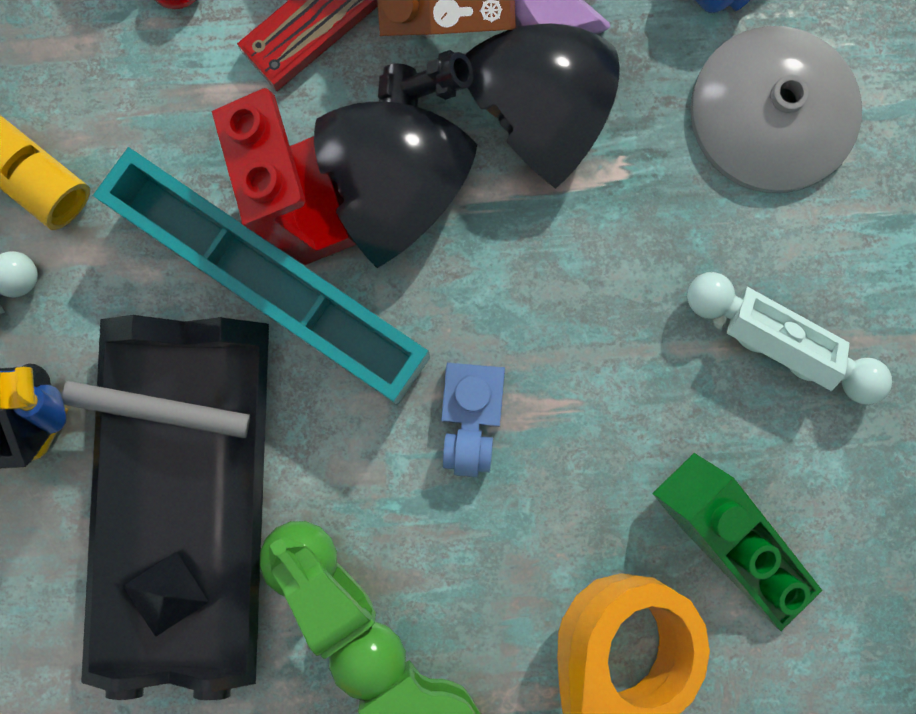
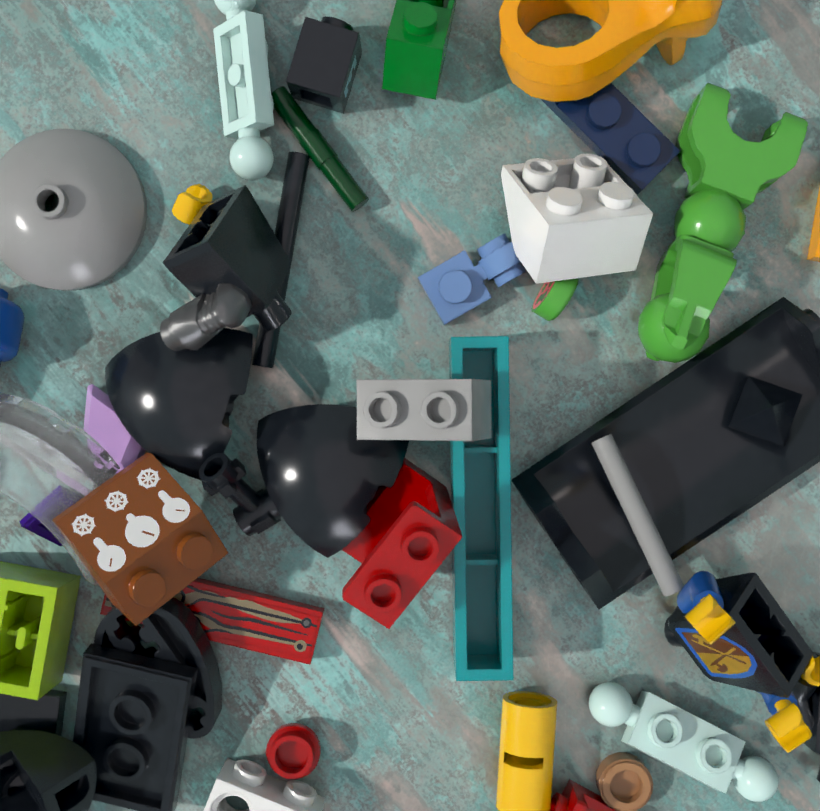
camera: 120 degrees left, 5 degrees up
none -> black torso [160,184,292,351]
none -> black bar [252,152,310,368]
none -> dark green piece [271,86,369,212]
none -> black brick [286,17,362,114]
none -> light grey brick [357,379,491,441]
none -> white slope [501,153,653,284]
none -> bright green tile [531,278,579,321]
none -> dark blue plate [541,45,680,195]

